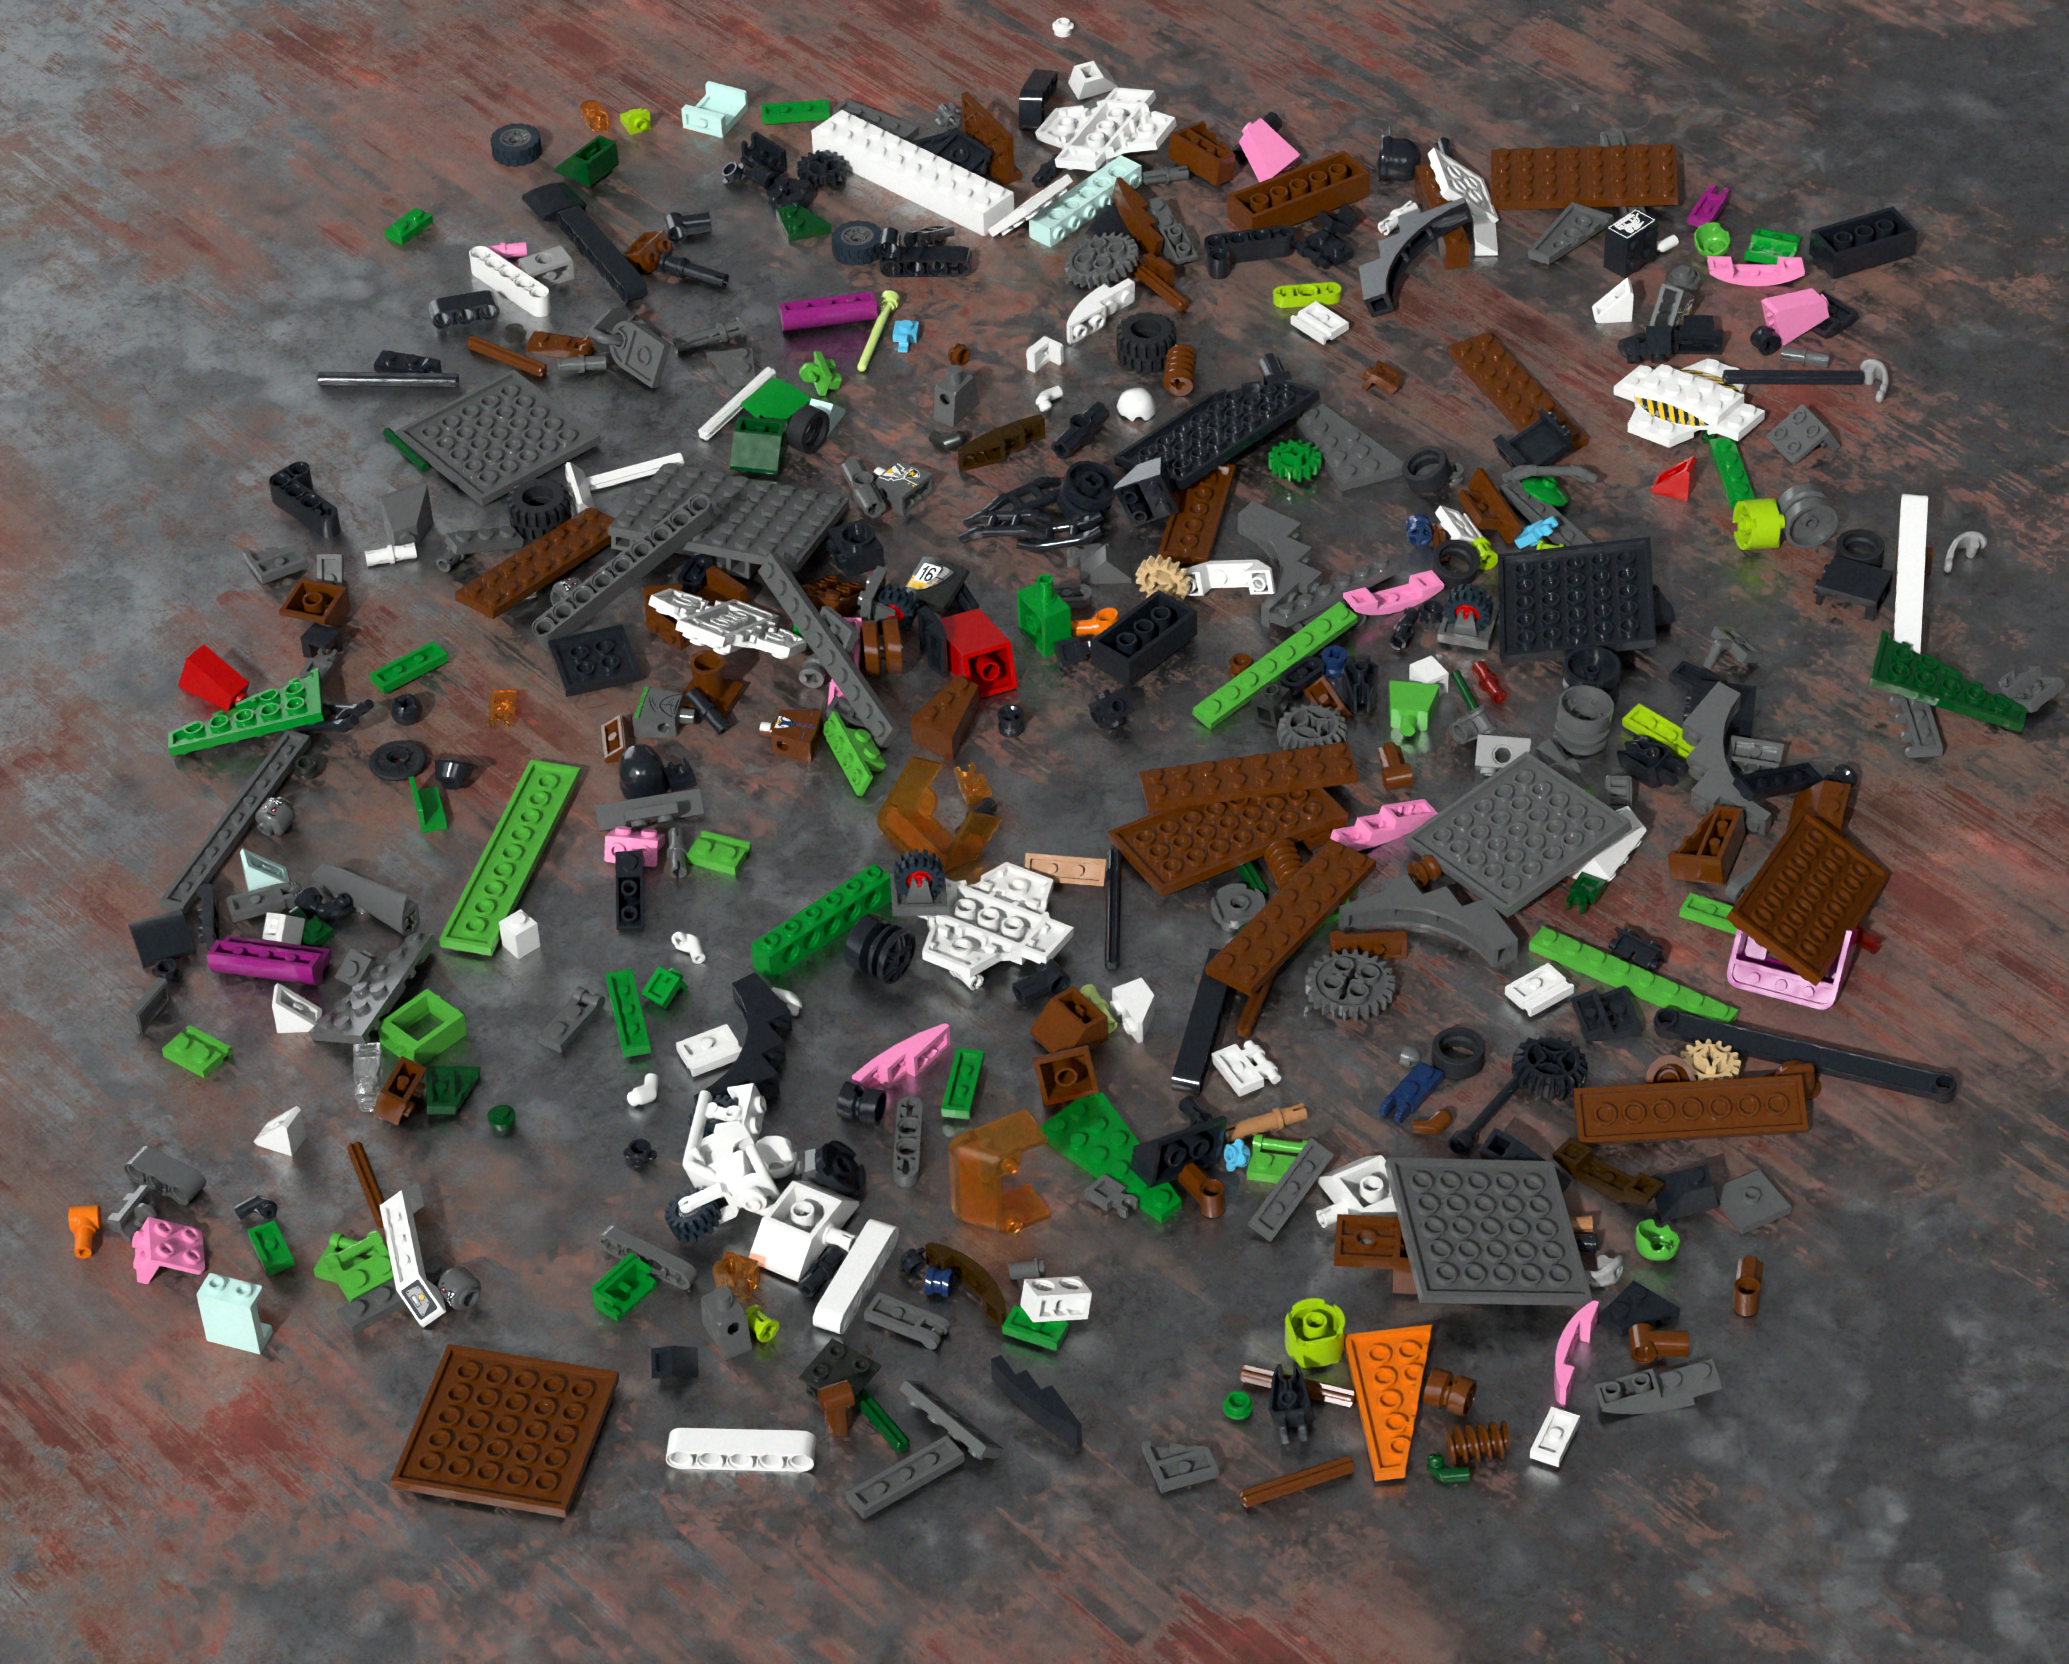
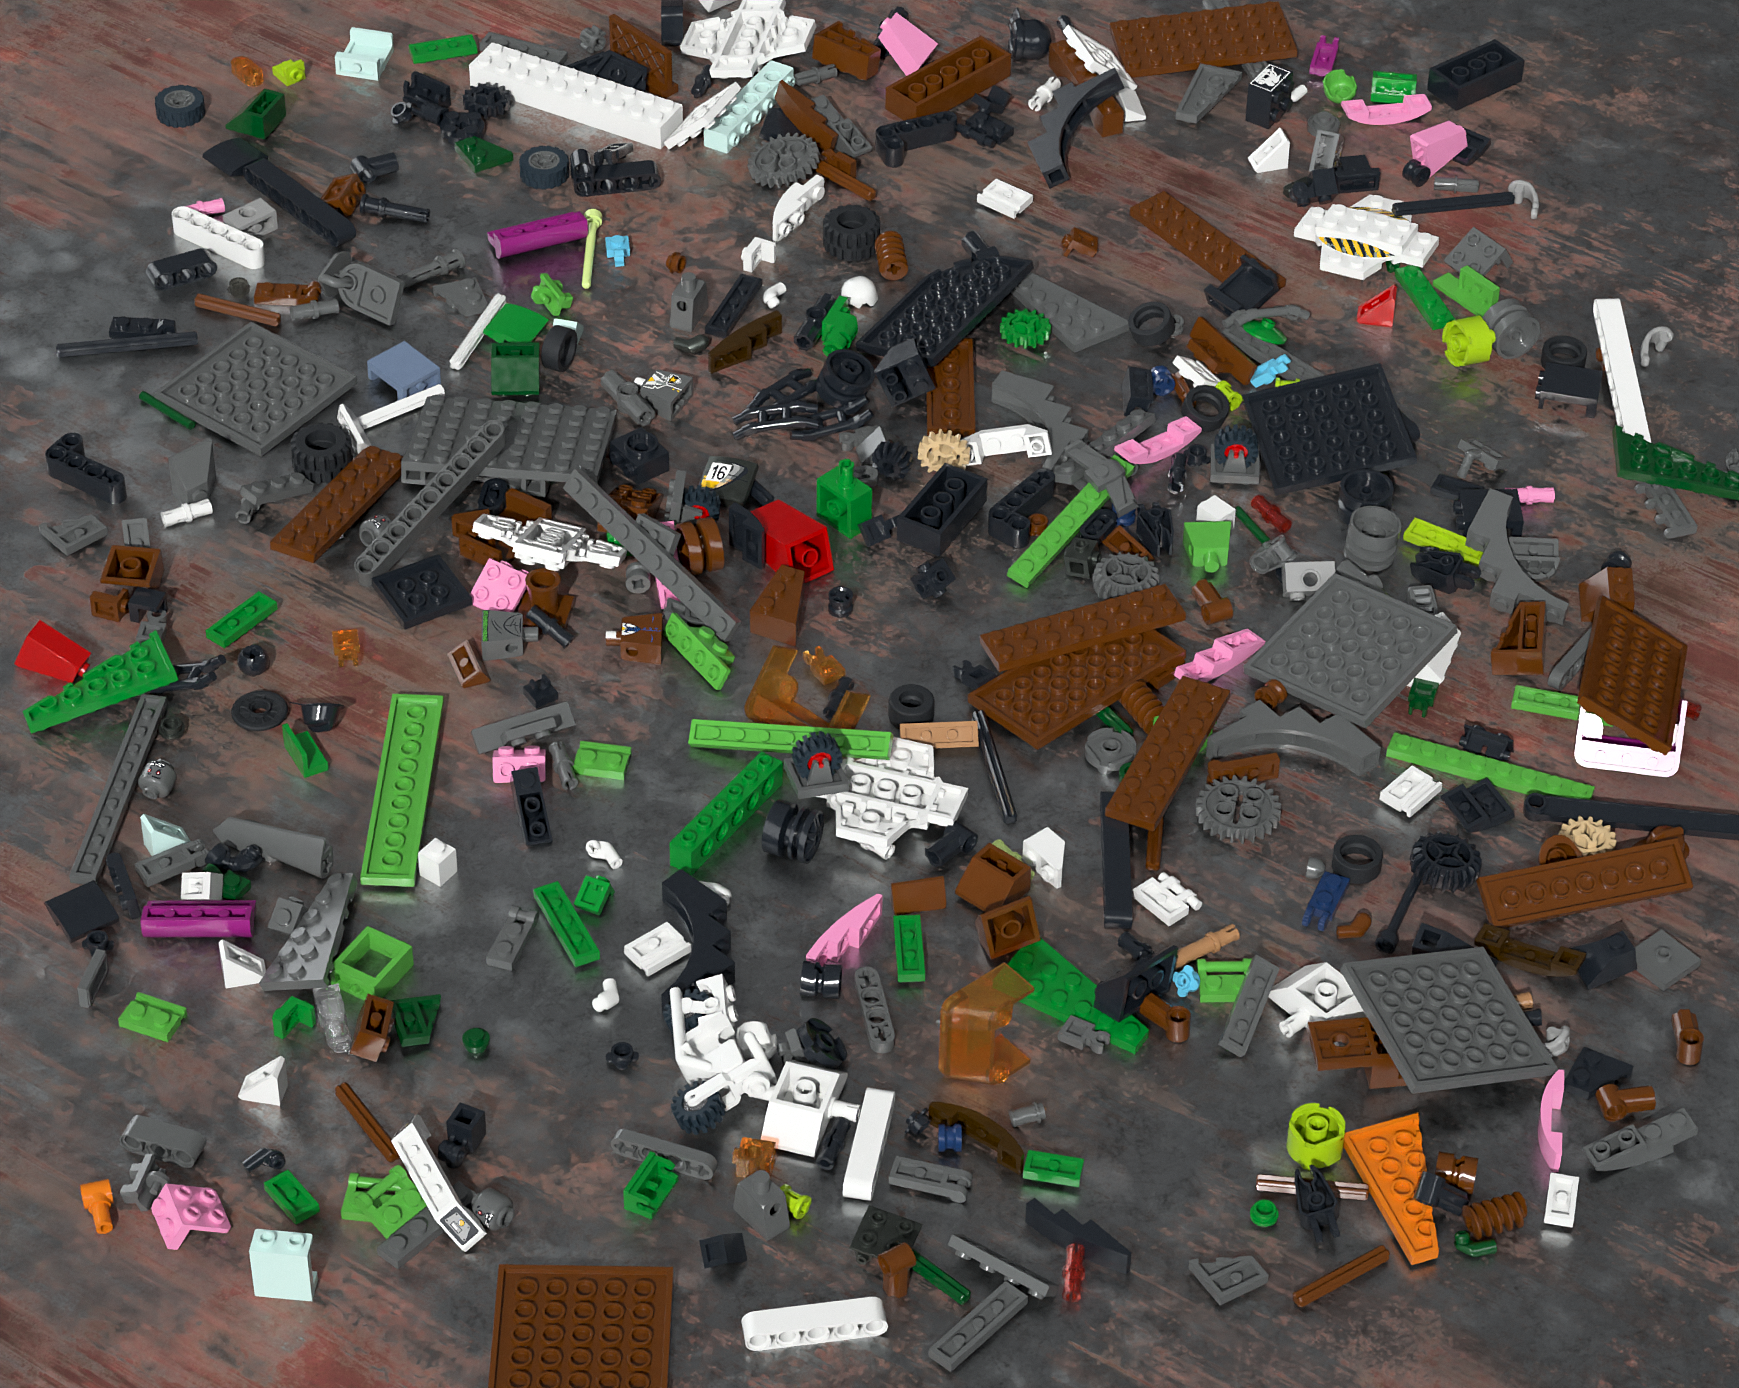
camera: 15 degrees left, 0 degrees up
green plate [384,208,433,245] -> none
black piece [618,744,667,800] -> none
white brick [1020,1276,1092,1322] -> none
orange pin [1071,608,1119,637] -> none
lime beam [1273,282,1341,308] -> none
bright green hair [1635,1219,1681,1261] -> none
black plate [1732,762,1823,802] -> none
none -> reddish brown bracket [90,588,130,622]
none -> green bracket [272,996,316,1039]
none -> sand blue panel [367,341,441,400]
none -> black brick [438,1102,486,1168]
none -> bright pink bracket [470,558,529,612]
none -> bright green plate [688,719,894,760]
none -> black tile [705,274,762,338]
none -> green plate [822,295,858,357]
none -> black gear [871,439,913,481]
none -> black tyre [888,684,935,730]
none -> reddish brown slope [890,876,946,915]
none -> black plate [953,660,997,690]
none -> black beam [988,468,1055,549]
none -> clear red pin [1062,1244,1085,1302]
none -> dark grey plate [1064,439,1139,518]
none -> black hinge [1122,366,1154,416]
none -> black piece [1413,1171,1470,1216]
none -> bright green bracket [1433,265,1500,318]
none -> bright pink pin [1504,485,1555,505]

